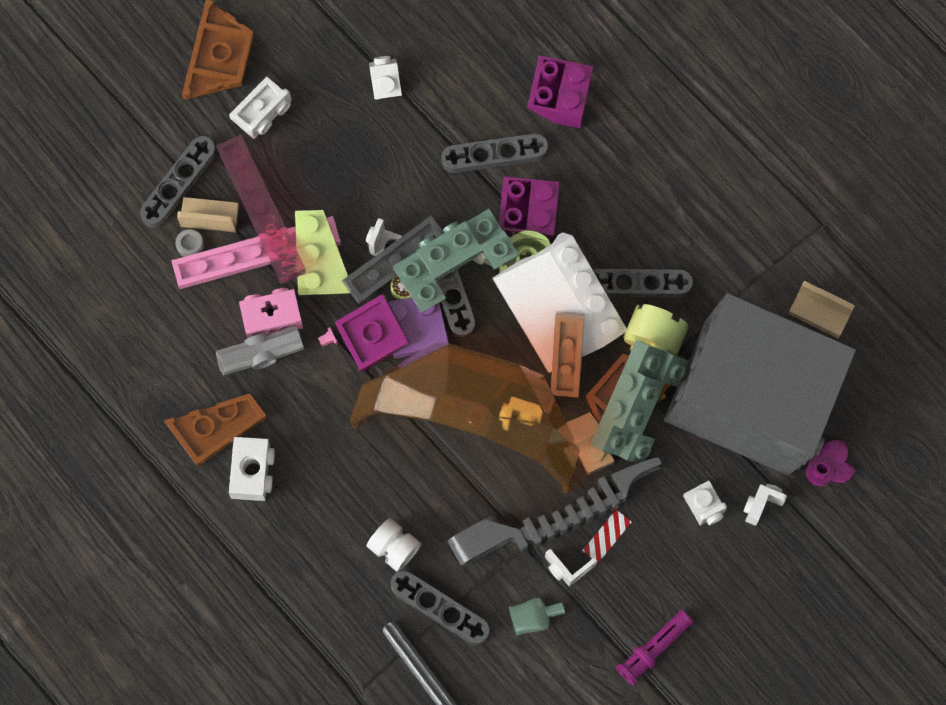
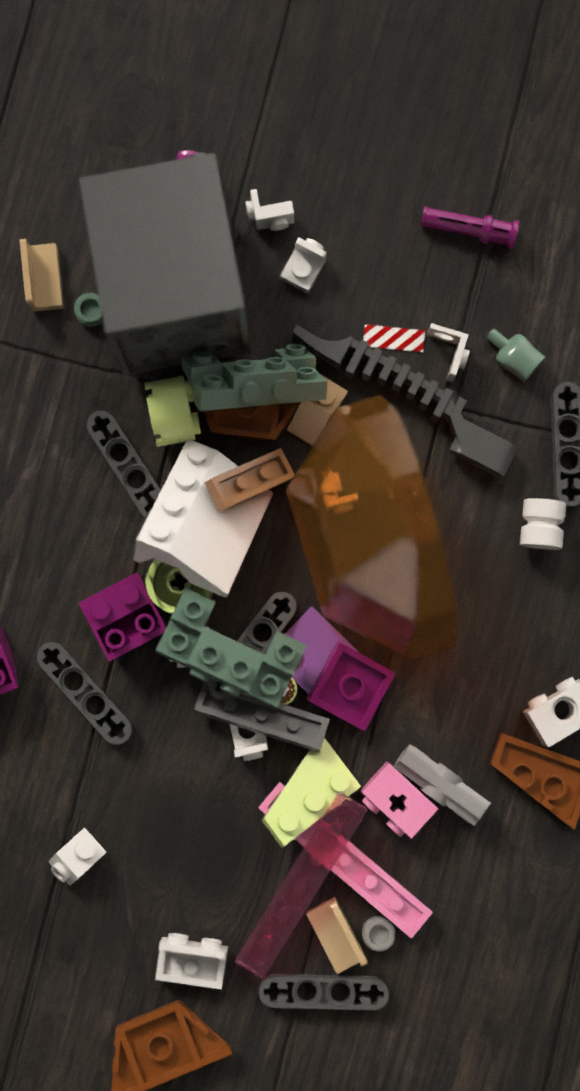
camera: 125 degrees left, 10 degrees up
bright pink piece [318,327,338,346] -> none

